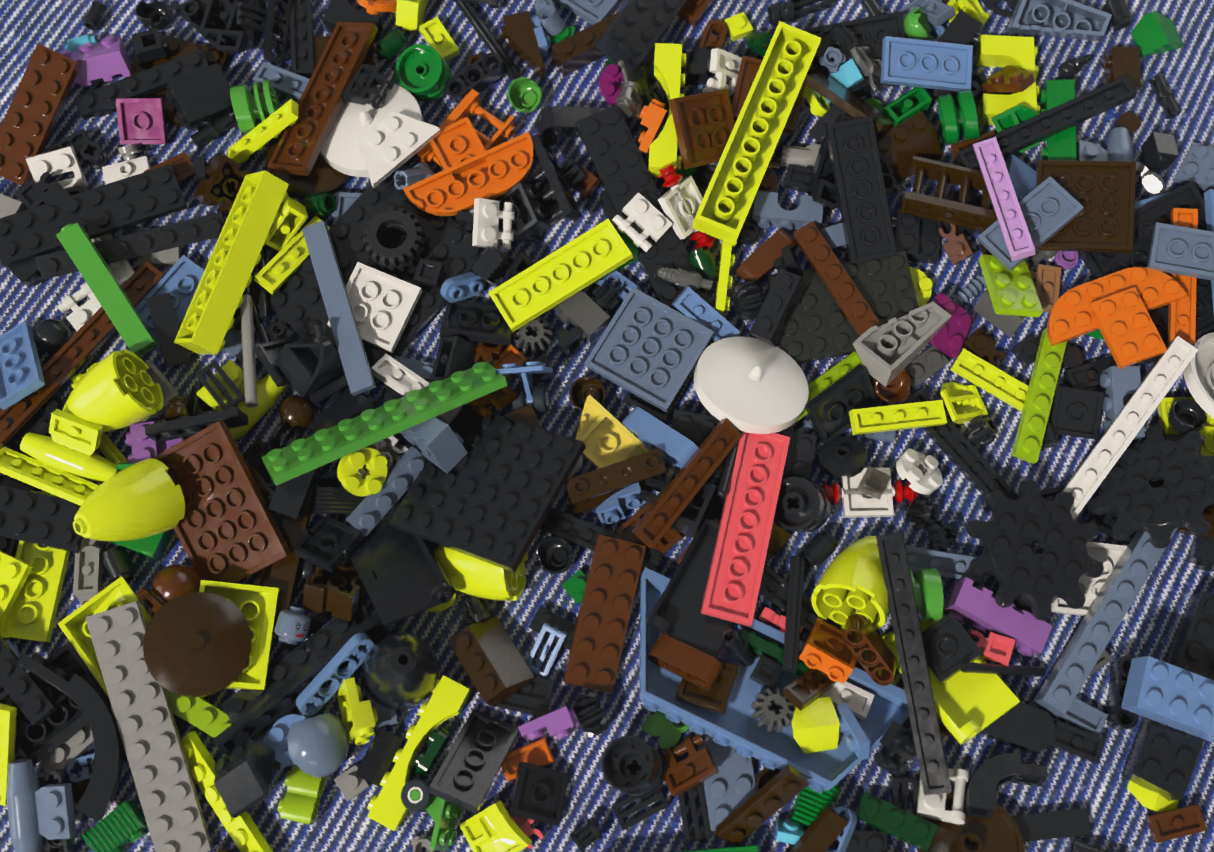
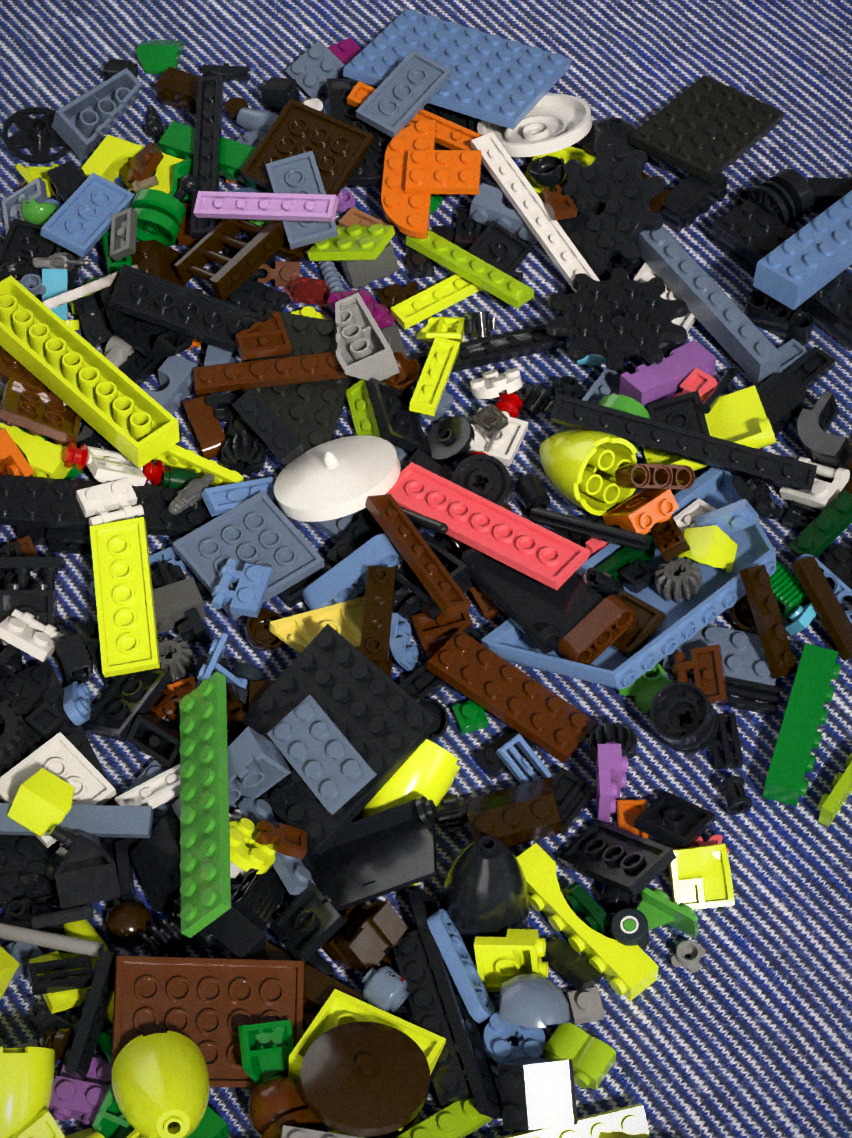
camera: 65 degrees left, 20 degrees down
none -> neon yellow slope [7,768,75,837]
none -> dark grey plate [110,207,137,261]
none -> dark tan piece [127,176,159,194]
none -> black bar [173,174,199,202]
none -> medium blue plate [211,558,273,618]
none -> reddish brown wing [235,311,292,360]
none -> green slope [238,1019,294,1083]
none -> reddish brown plate [255,820,307,860]
none -> sand blue plate [267,695,377,815]
none -> clear red brick [290,276,330,308]
none -> reddish brown plate [542,185,578,220]

